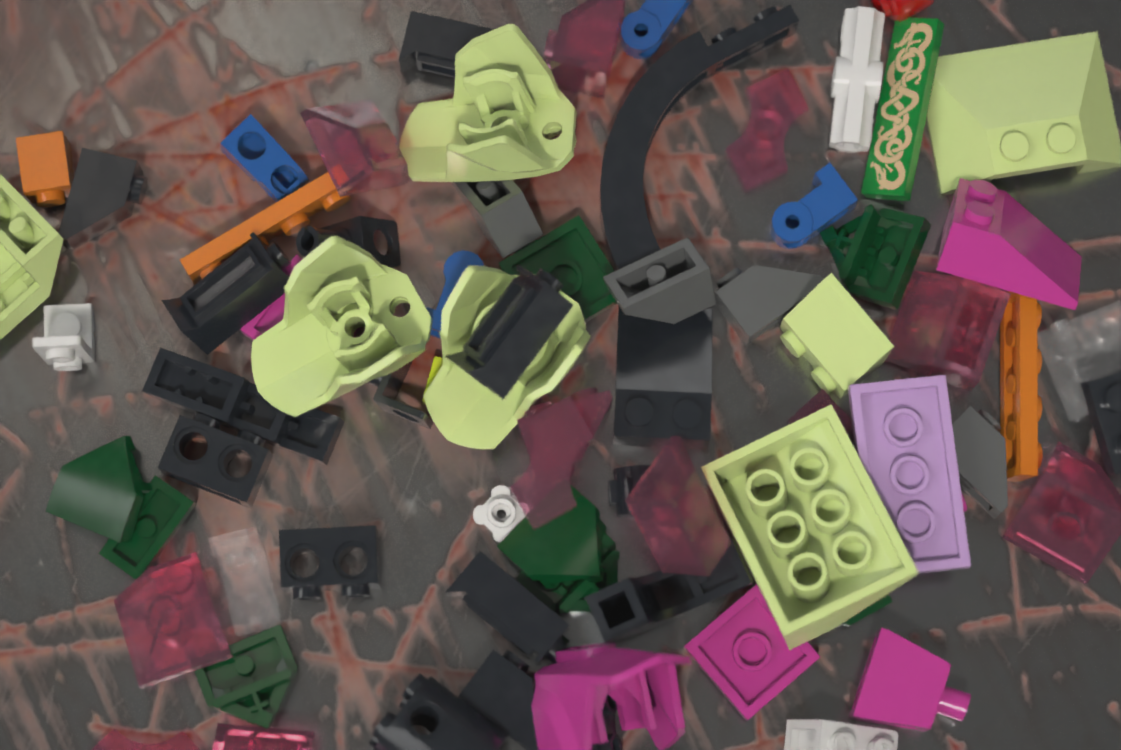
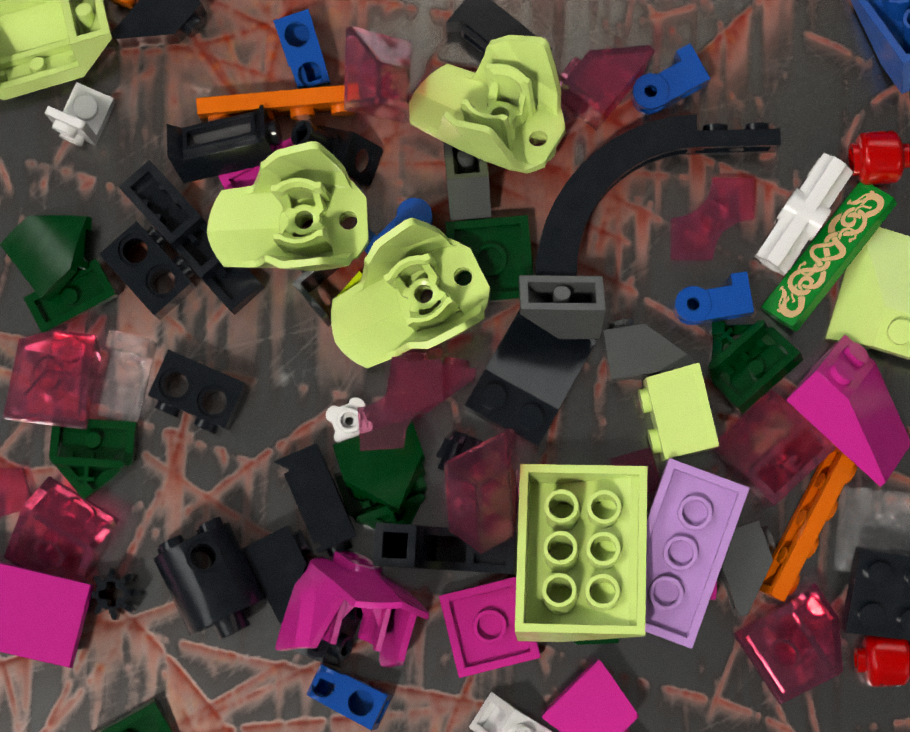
camera: 30 degrees right, 5 degrees up
black window [445,265,573,400] -> none

